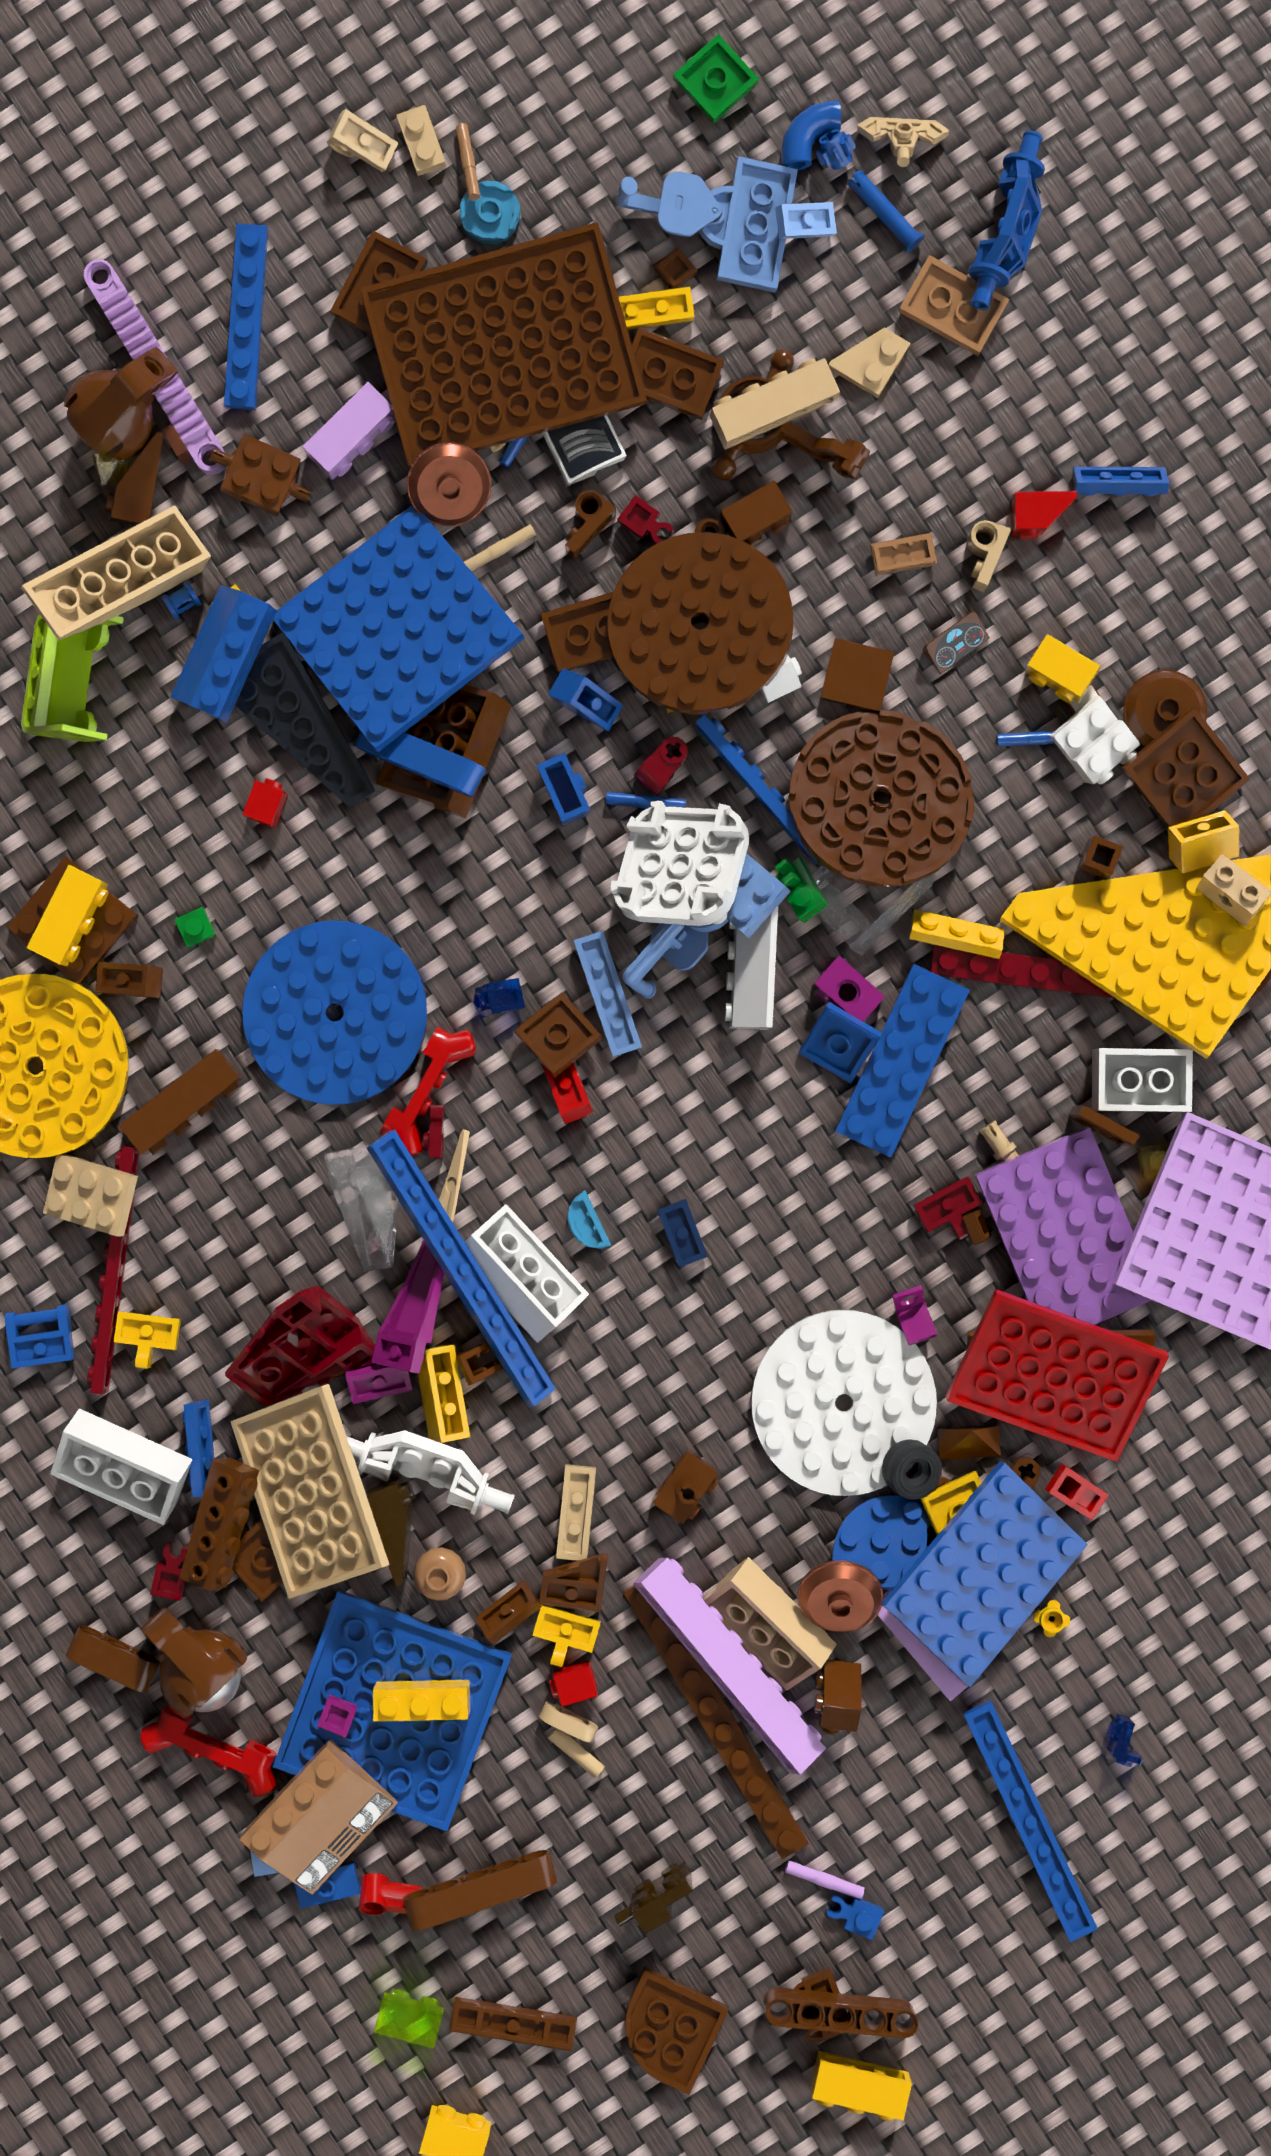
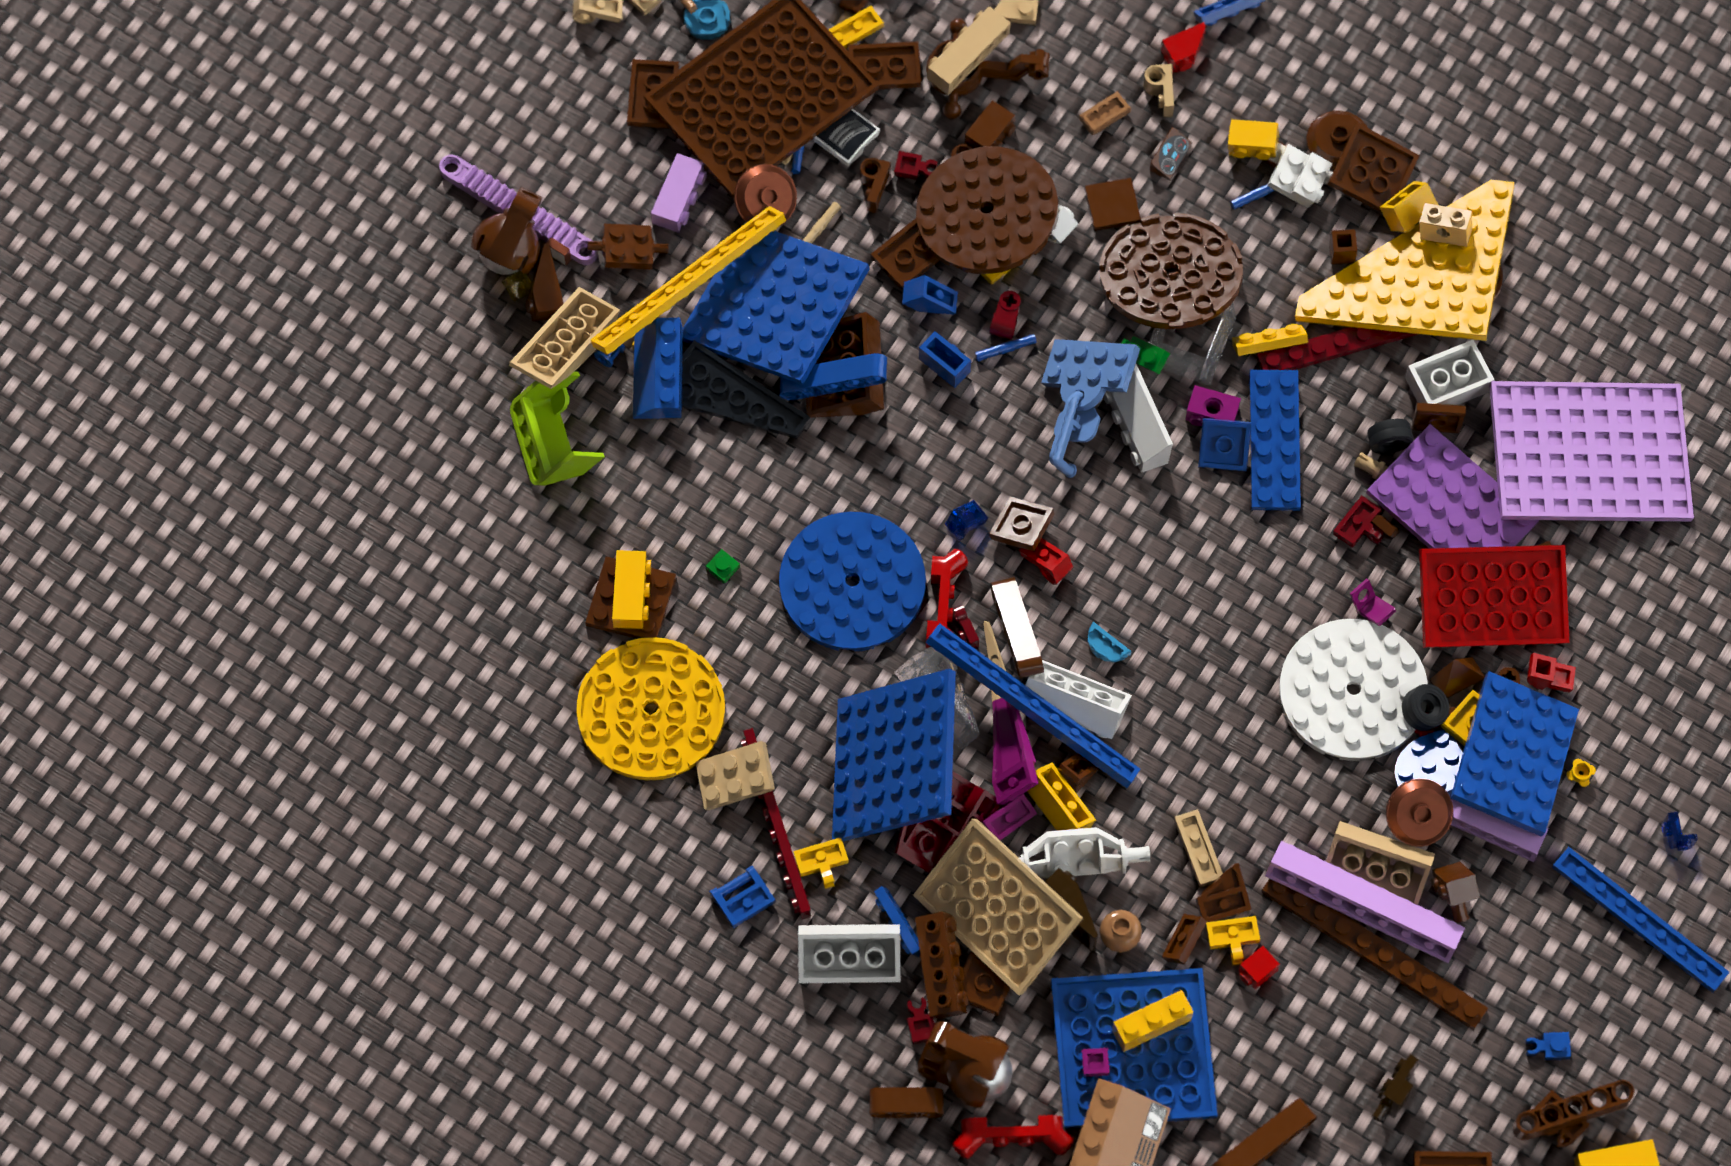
camera: 25 degrees left, 20 degrees down
reddish brown plate [95,962,163,999] -> none
reddish brown brick [119,1049,244,1156] -> none
blue plate [224,223,269,411] -> none
red brick [242,778,288,829] -> none
tan beam [539,1701,598,1743] -> none
tan piece [548,1728,605,1778] -> none
medium blue plate [574,930,642,1057] -> none
white plate [611,801,749,926] -> none
reddish brown brick [652,1448,719,1524] -> none
dark blue plate [657,1199,708,1268] -> none
blue plate [695,715,818,865] -> none
lavender piece [785,1860,865,1900] -> none
clear yellow plate [1137,1142,1170,1178] -> none
none -> yellow plate [591,206,786,355]
none -> blue plate [832,669,956,842]
none -> beam [990,577,1044,678]
none -> black tyre [1367,418,1413,454]

